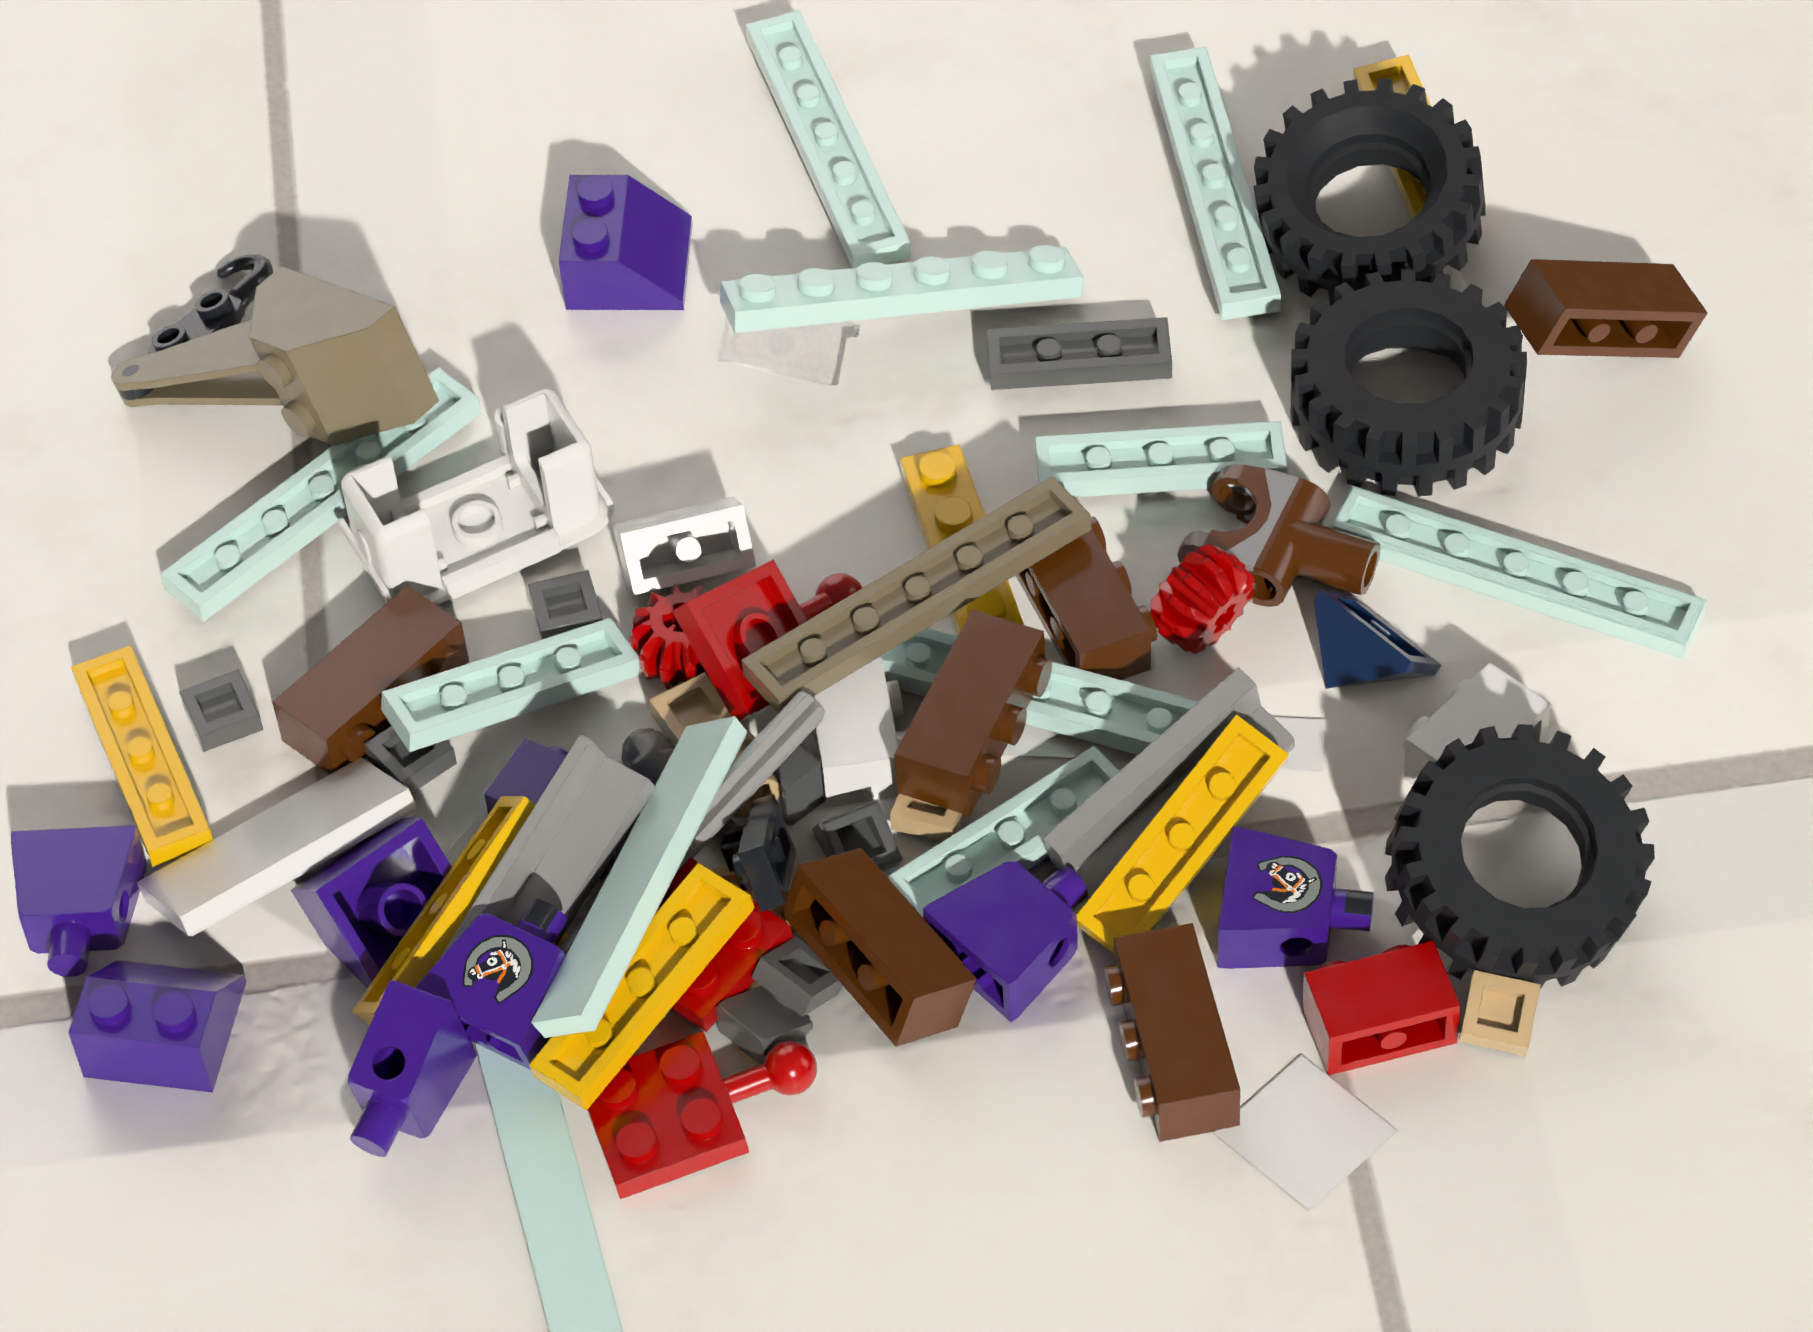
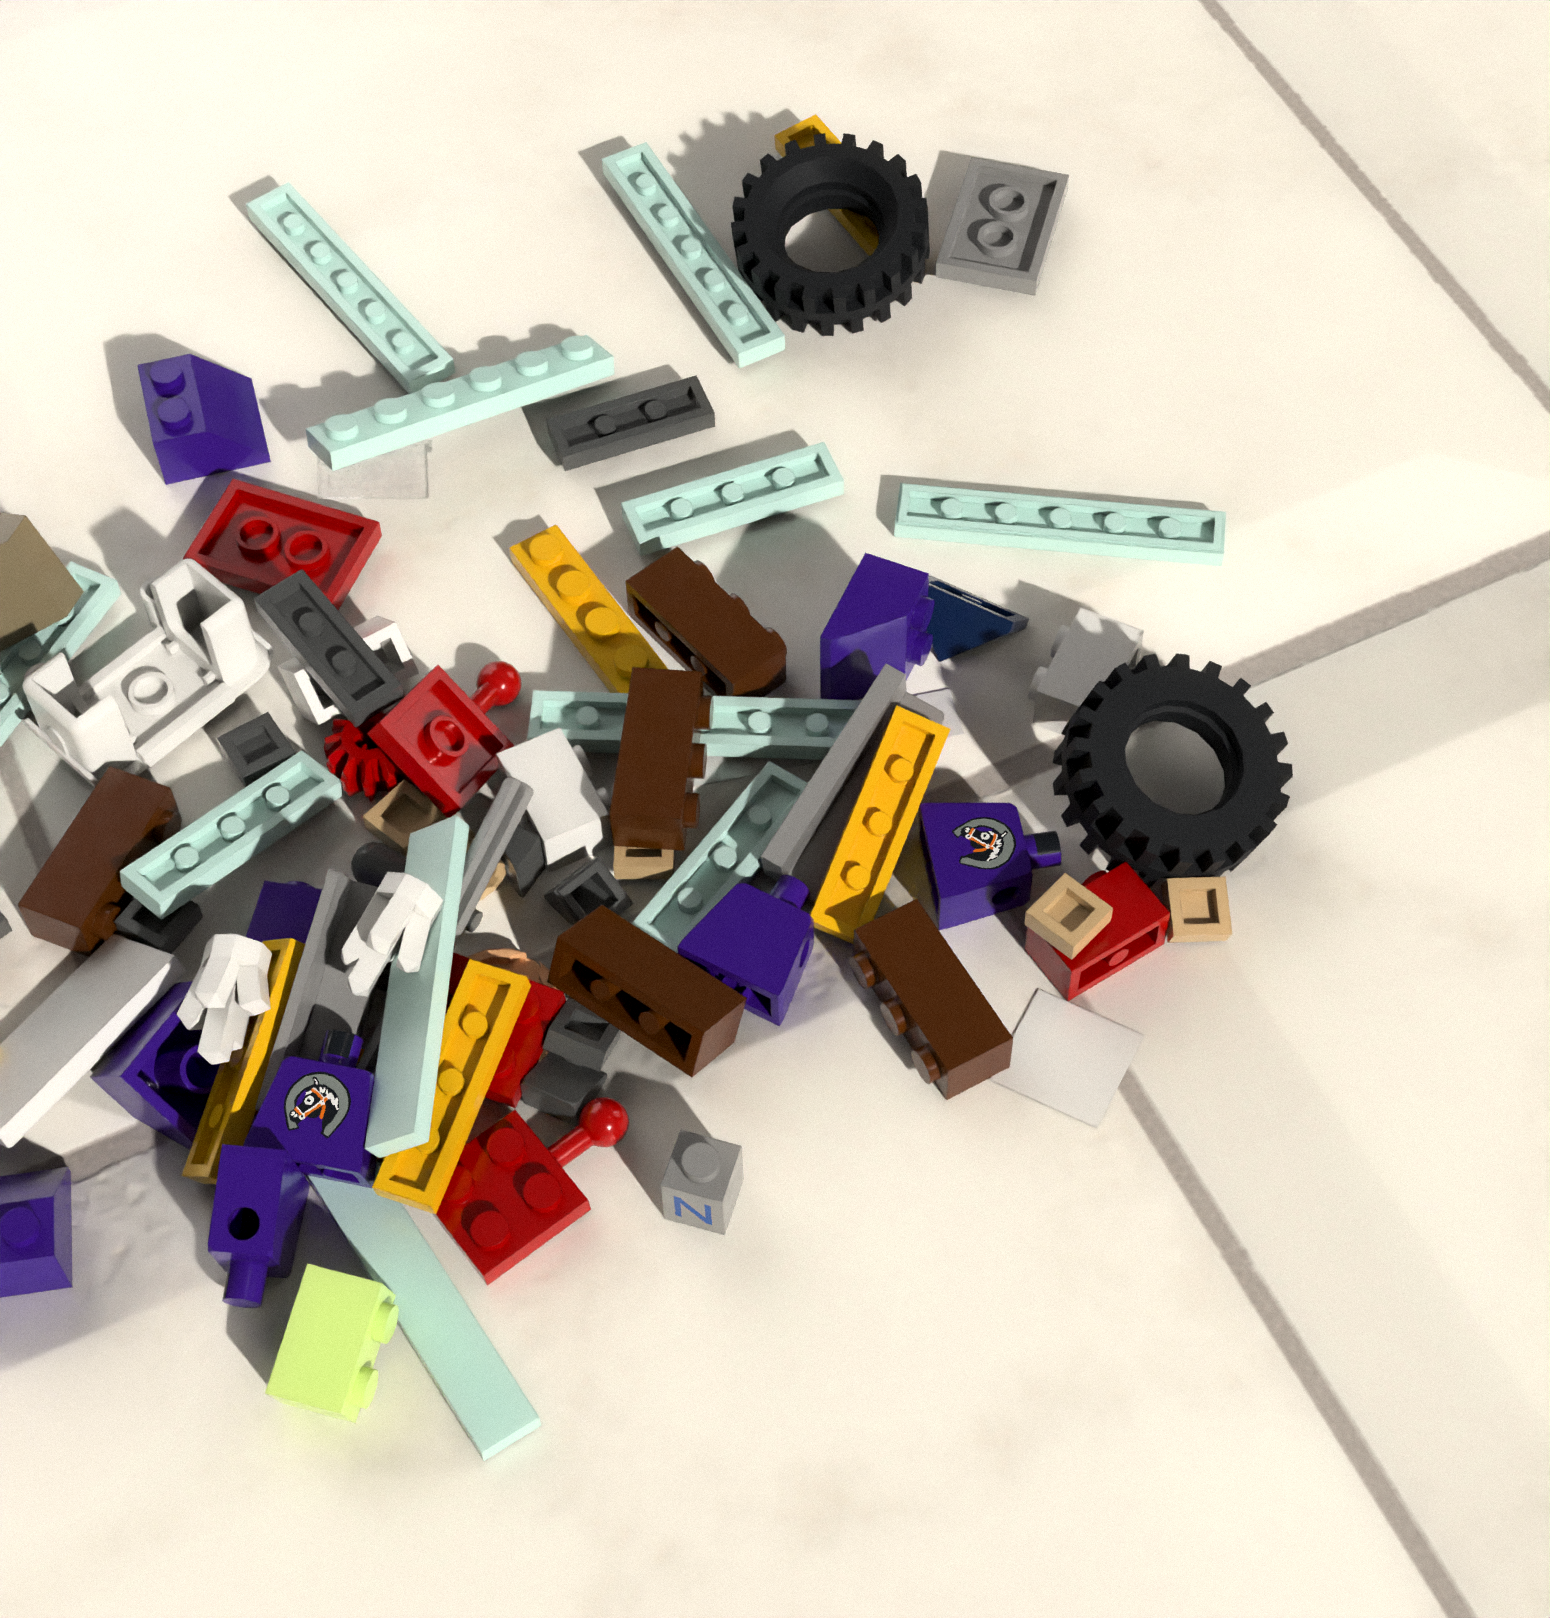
camera: 20 degrees left, 5 degrees up
black plate [721,794,796,912] -> none
dark tan plate [742,476,1091,713] -> none
red gear [1149,544,1255,654] -> none
reddish brown connector [1177,464,1380,607] -> none
black tyre [1290,269,1527,497] -> none
reddish brown brick [1504,259,1708,358] -> none
none -> white rock [177,934,272,1065]
none -> red plate [183,479,382,610]
none -> dark grey plate [254,569,404,728]
none -> yellowish green brick [265,1263,399,1423]
none -> white rock [340,872,443,997]
none -> light grey brick [660,1130,744,1235]
none -> dark purple slope [820,552,935,700]
none -> light grey plate [935,157,1069,296]
none -> tan plate [1024,873,1113,960]

